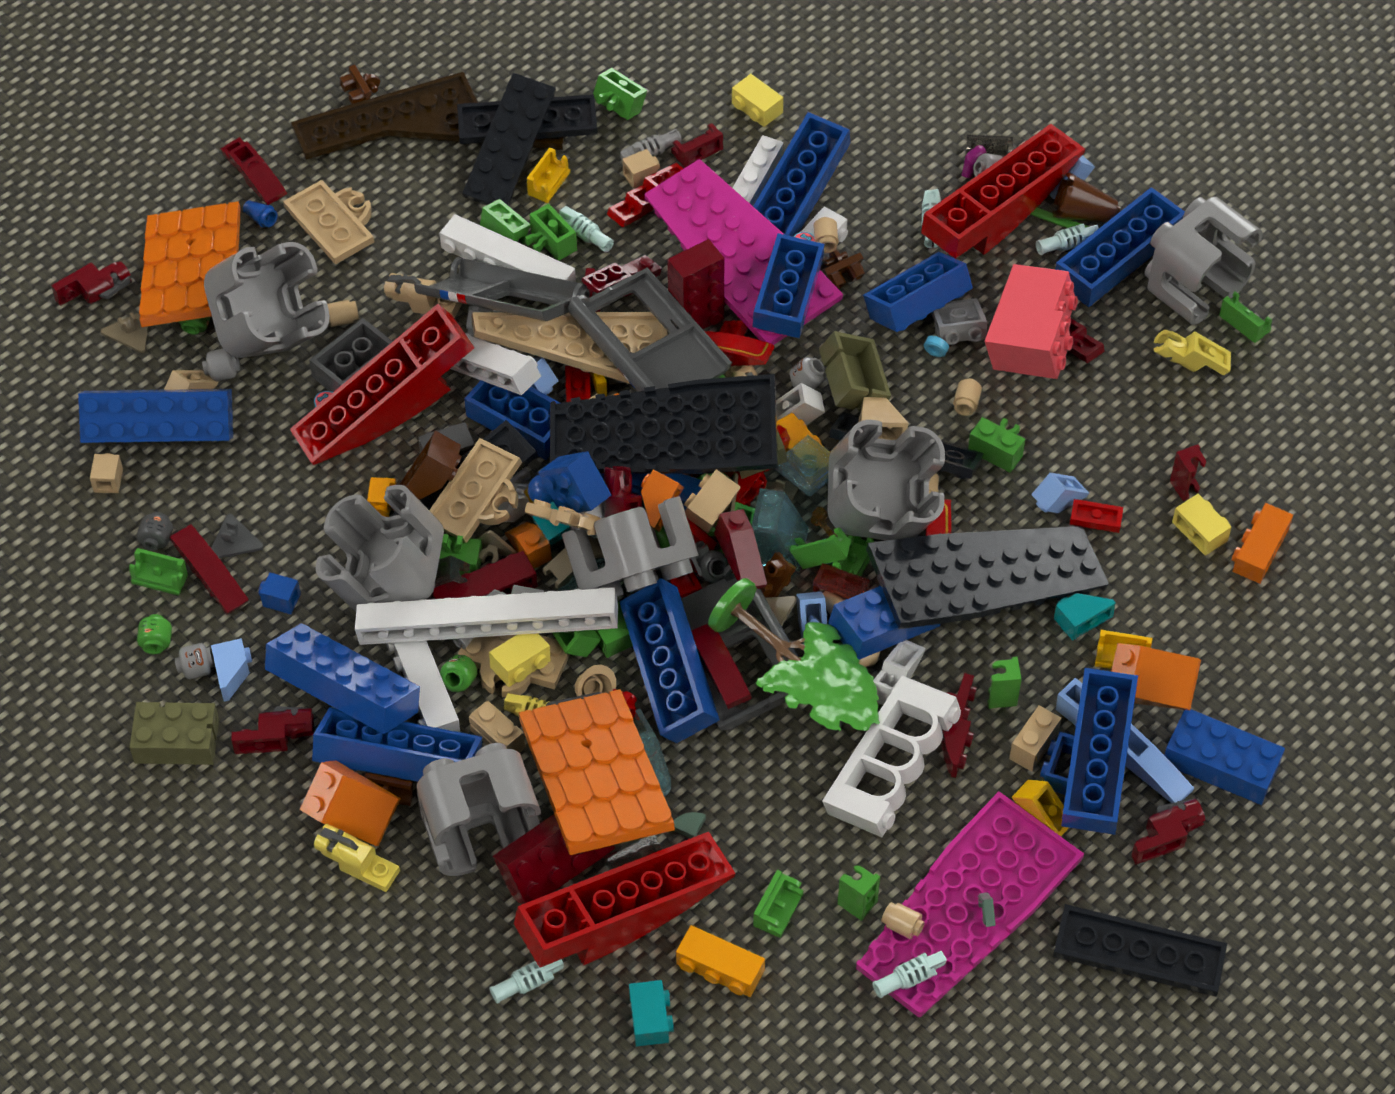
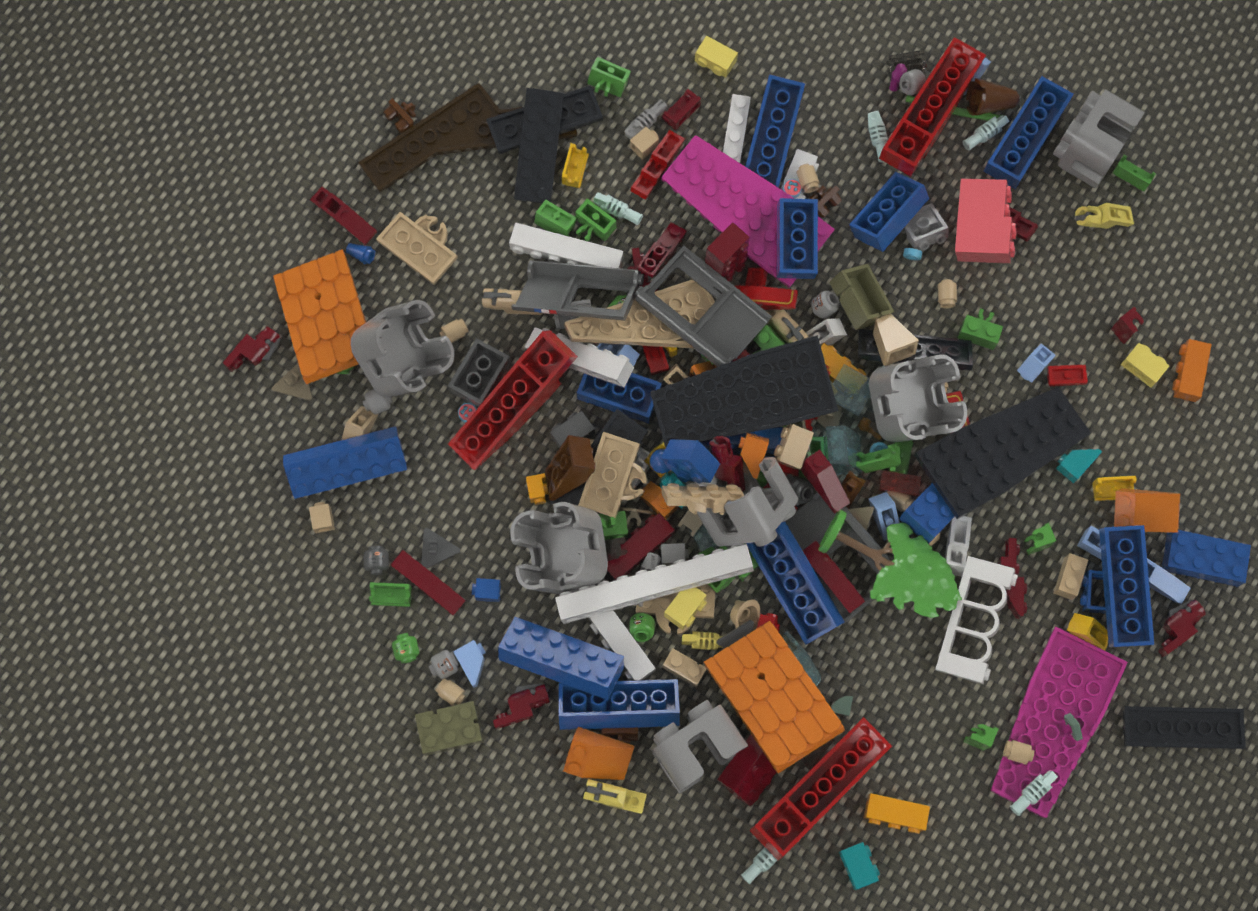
camera: 15 degrees left, 20 degrees up
bright green hinge [753,870,804,938] -> none
none -> tan brick [435,678,466,706]

